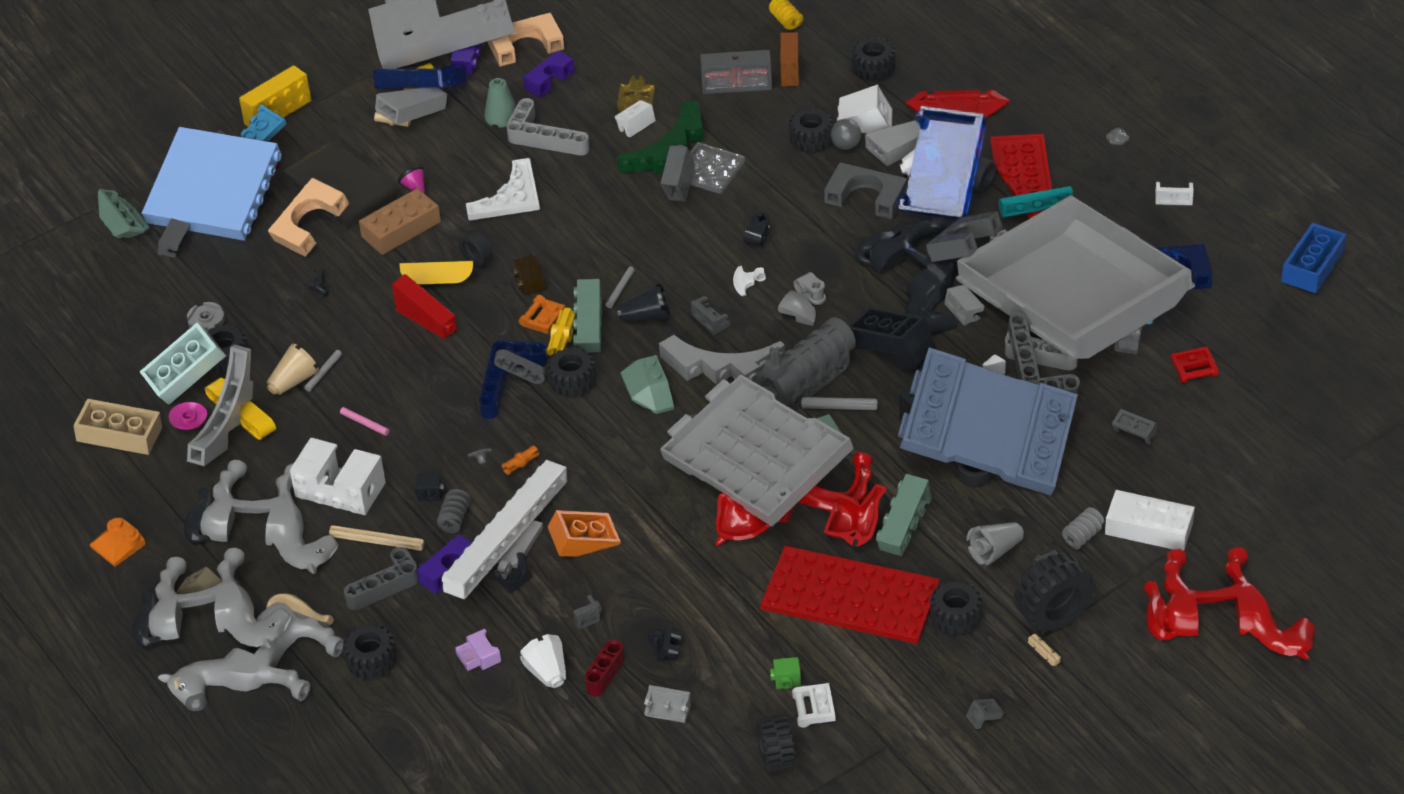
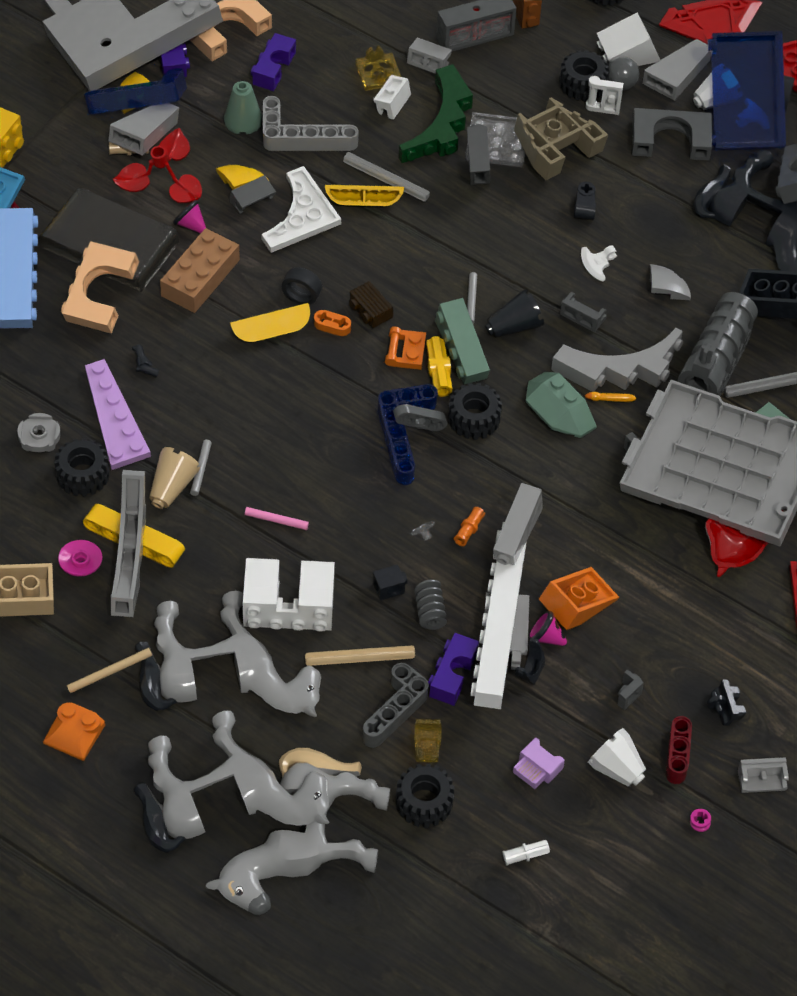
camera: 25 degrees left, 10 degrees up
light aqua brick [140,323,226,405] -> none
dark tan slope [176,567,222,594] -> none
red slope [392,274,457,339] -> none
light grey piece [793,272,826,305] -> none
none -> tan bar [67,648,153,693]
none -> lavender wing [85,359,151,470]
none -> red plant [113,128,202,203]
none -> yellow brick [216,165,268,190]
none -> dark grey hinge [229,175,276,214]
none -> orange beam [314,310,351,336]
none -> yellow brick [325,185,404,206]
none -> light grey axle [343,152,430,202]
none -> light grey hinge [407,37,452,74]
none -> clear yellow hand [414,719,442,762]
none -> light grey slope [493,483,543,565]
none -> white axle [502,840,550,865]
none -> dark tan wedge [514,97,608,180]
none -> dark pink hat [529,611,567,646]
none -> light orange piece [585,392,636,402]
none -> white plate [586,76,624,115]
none -> dark pink bush [690,809,711,832]

